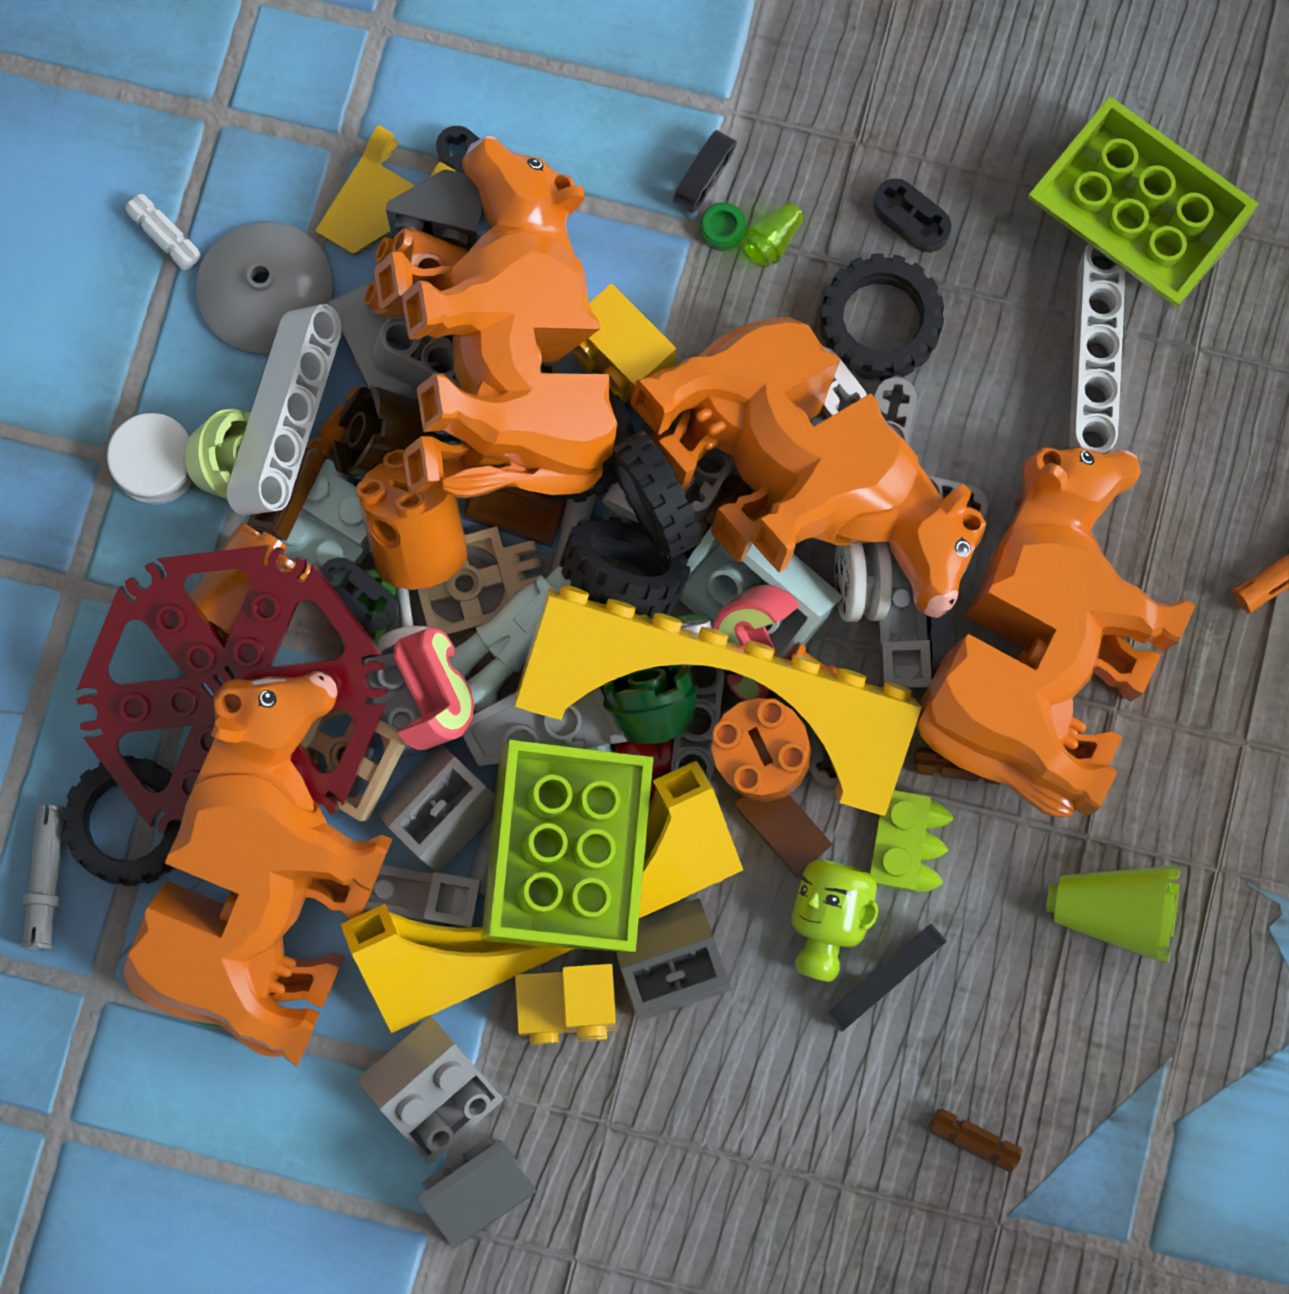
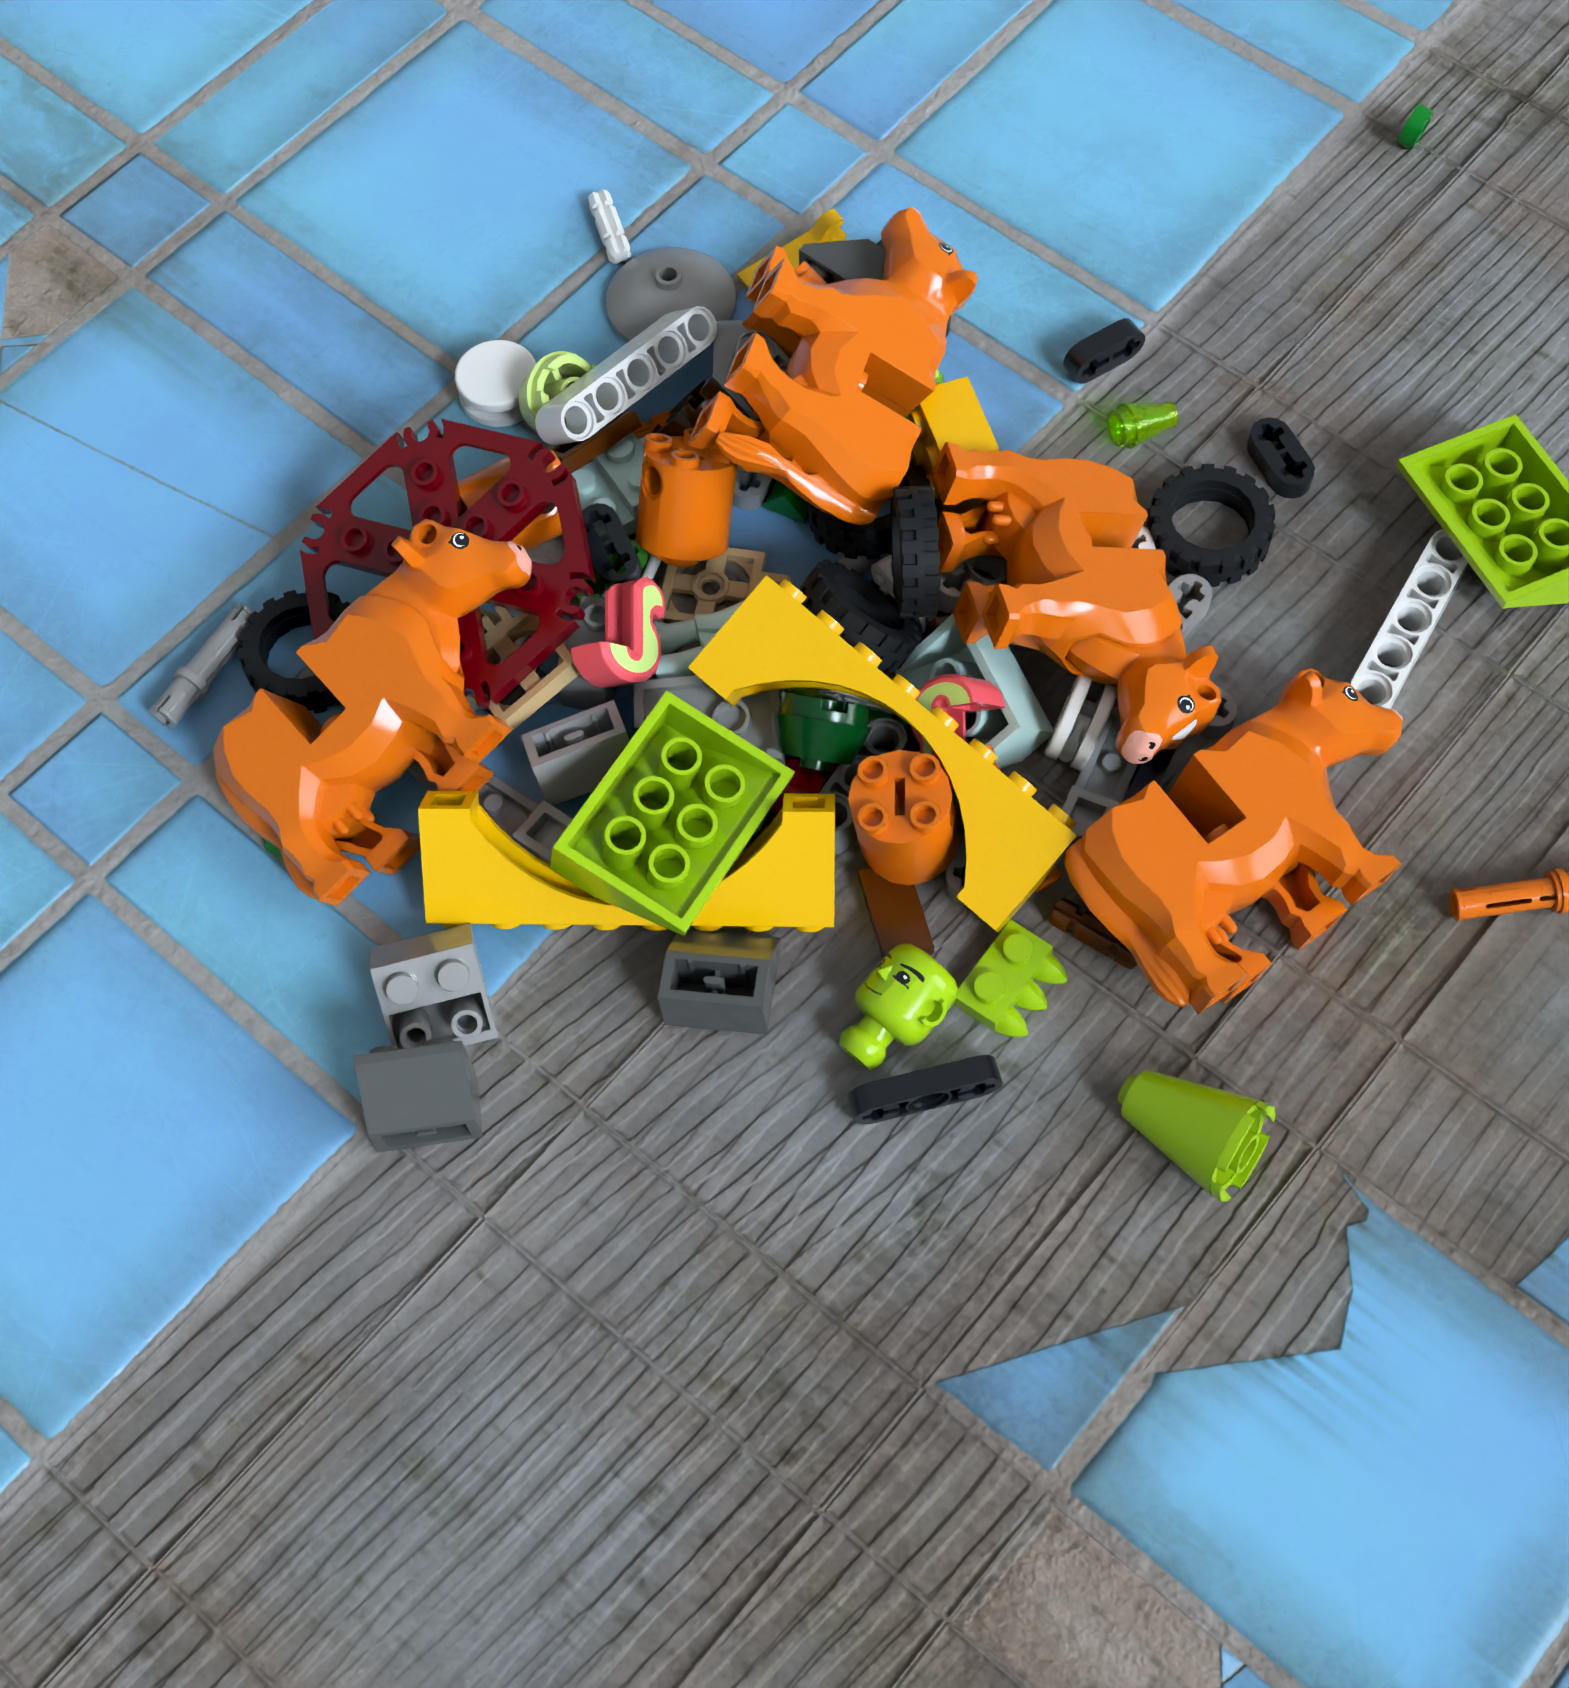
camera: 30 degrees right, 15 degrees down
reddish brown tile [463,487,566,548] -> none
yellow brick [515,964,617,1045] -> none
green tile [700,202,746,251] -> none
reddish brown axle [928,1109,1023,1171] -> none

